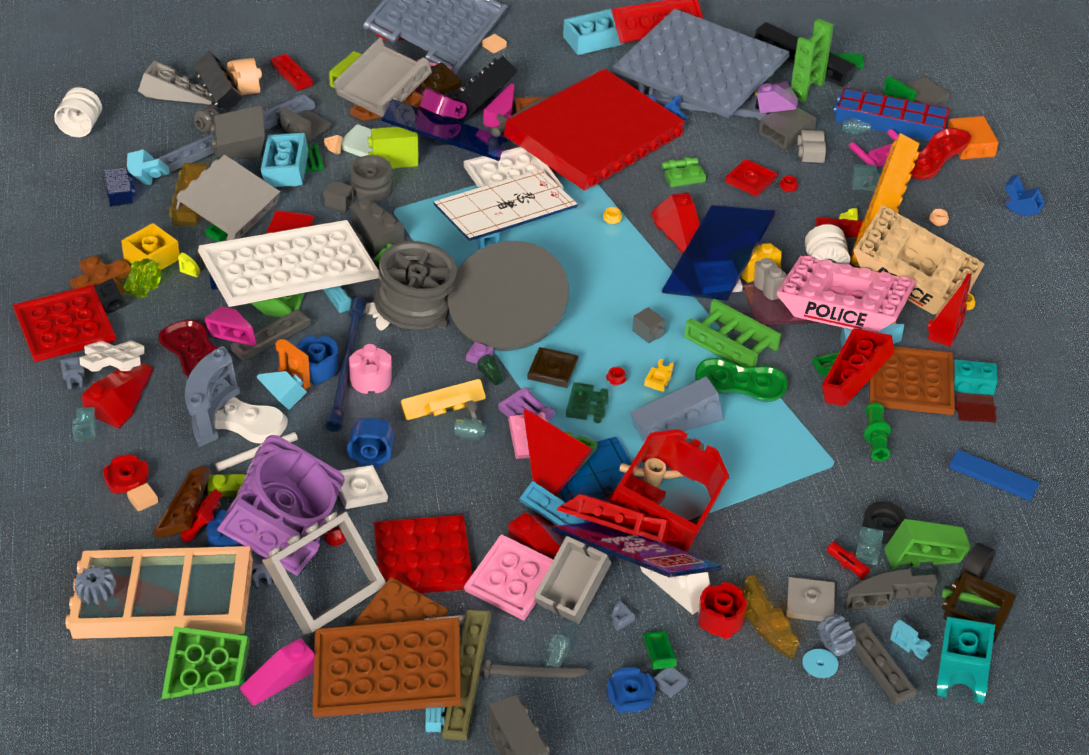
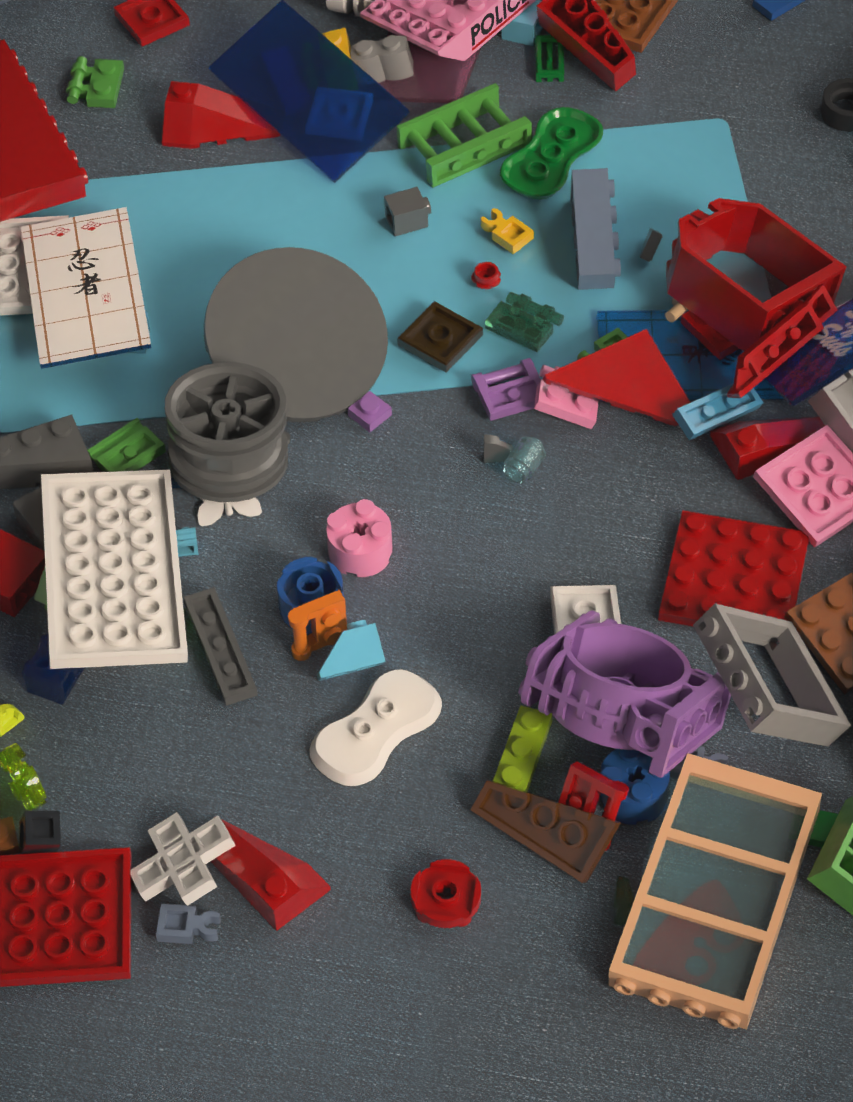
camera: 65 degrees left, 10 degrees up
clear light blue brick [72,407,97,442] -> none
sand blue gear [74,565,116,605] -> none
light nougat tile [127,483,158,512] -> none
dark red plate [158,320,225,377] -> none
sand blue fence [185,346,240,447] -> none
dark pink slope [205,306,257,346] -> none
white bar [215,432,298,472] -> none
dark blue hose [325,298,367,432] -> none
blue brick [347,418,395,469] -> none
yellow bracket [400,379,486,421] -> none
clear green cone [477,354,504,385] -> none
yellow plate [603,207,622,224] -> none
green piece [864,403,891,462] -> none

